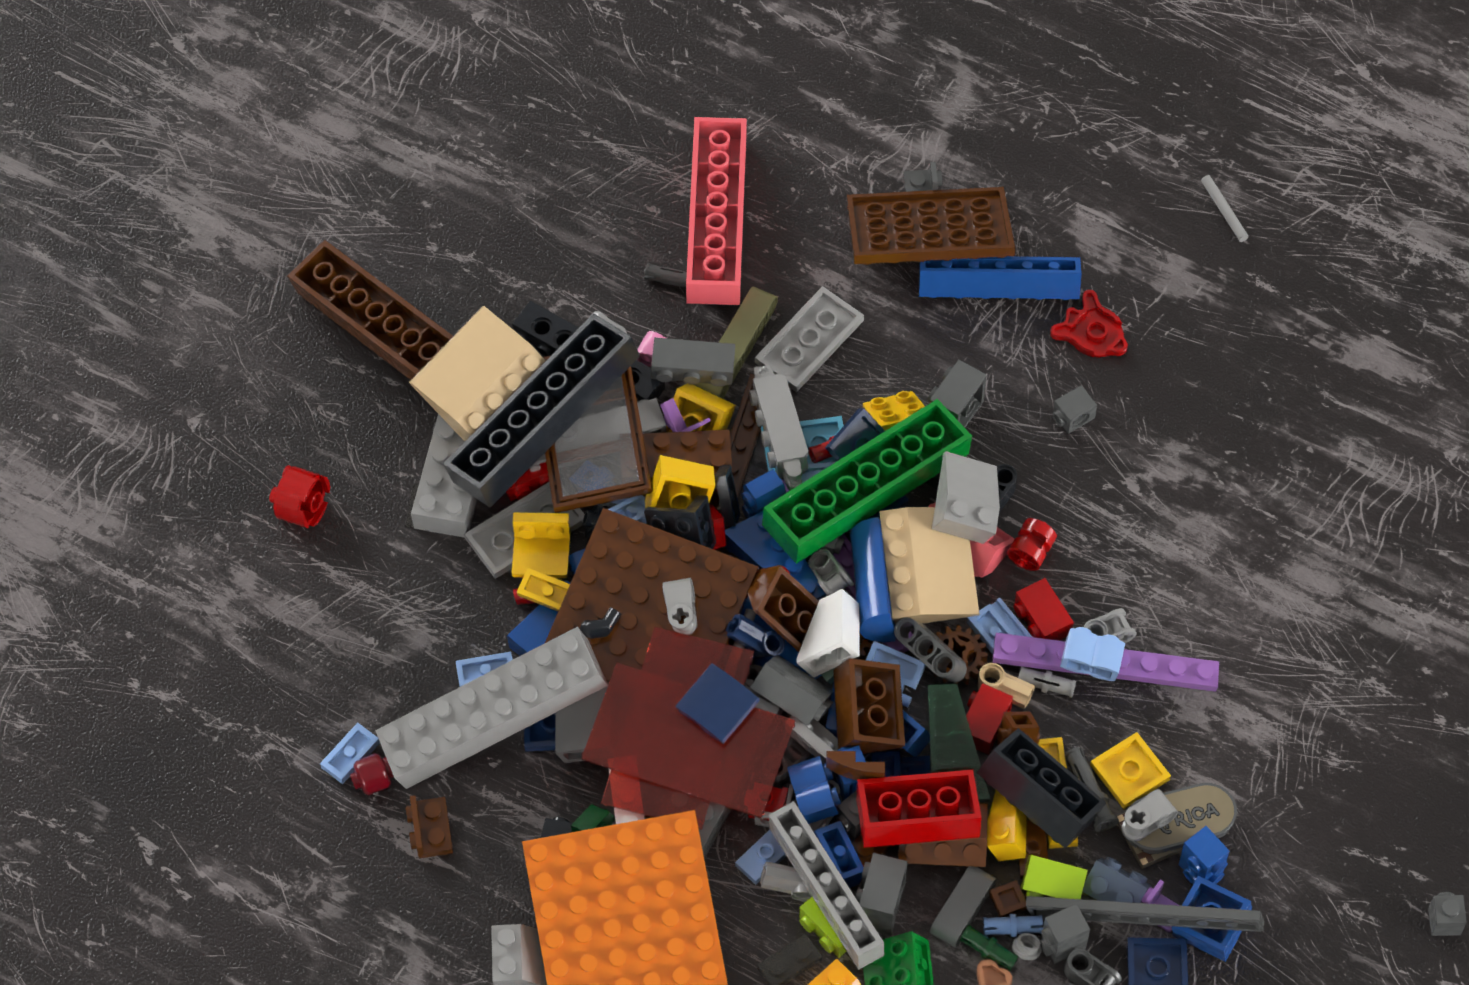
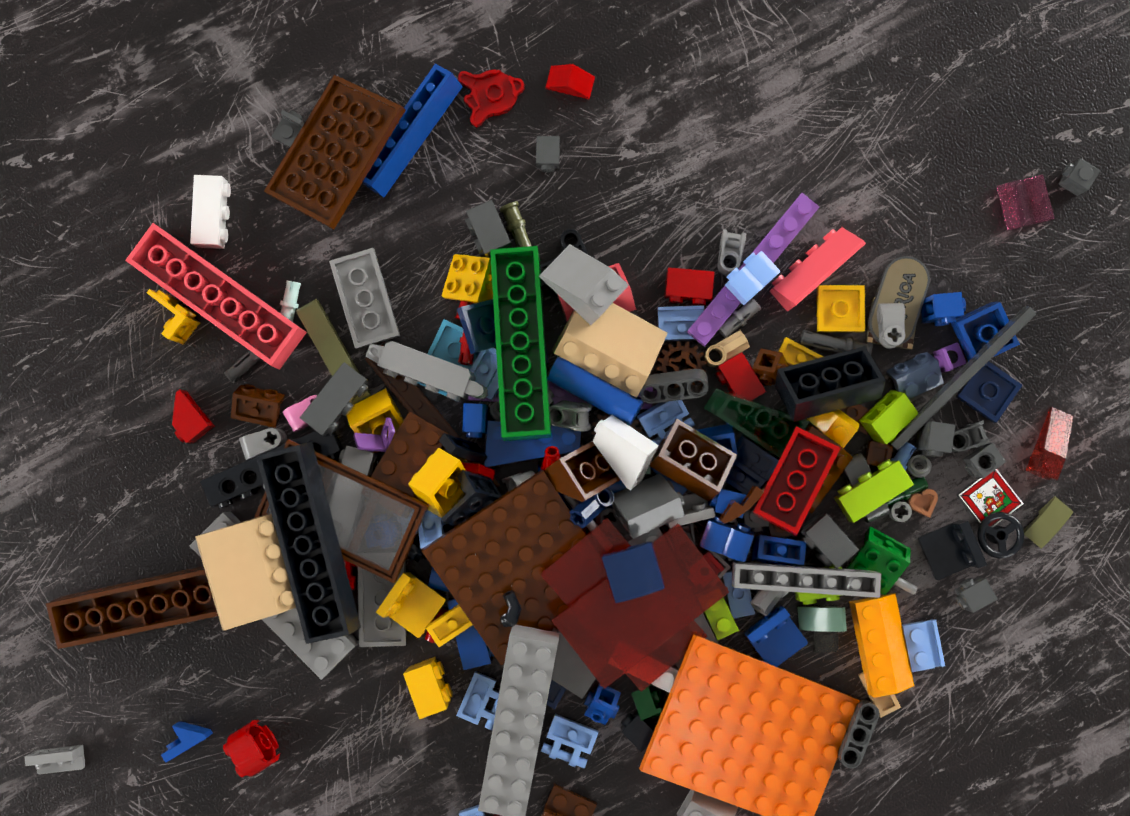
camera: 55 degrees left, 25 degrees up
light grey piece [663,578,697,636] -> none
red wheel [1007,518,1057,571] -> none
none -> light grey bracket [25,745,85,774]
none -> yellow bracket [147,289,200,345]
none -> blue slope [161,721,213,763]
none -> red slope [172,389,215,444]
none -> white brick [190,175,231,249]
none -> reddish brown bracket [231,384,285,428]
none -> light aqua pin [280,280,301,322]
none -> yellow brick [403,657,453,719]
none -> olive pin [499,201,532,247]
none -> light blue plate [541,714,599,768]
none -> red slope [546,64,595,100]
none -> blue brick [584,683,621,725]
none -> lime brick [695,585,739,640]
none -> blue bracket [743,605,808,667]
none -> coral slope [769,227,866,312]
none -> sand green slope [798,606,847,632]
none -> lime brick [834,459,914,523]
none -> light grey bush [889,501,912,522]
none -> clear pink slope [996,174,1055,231]

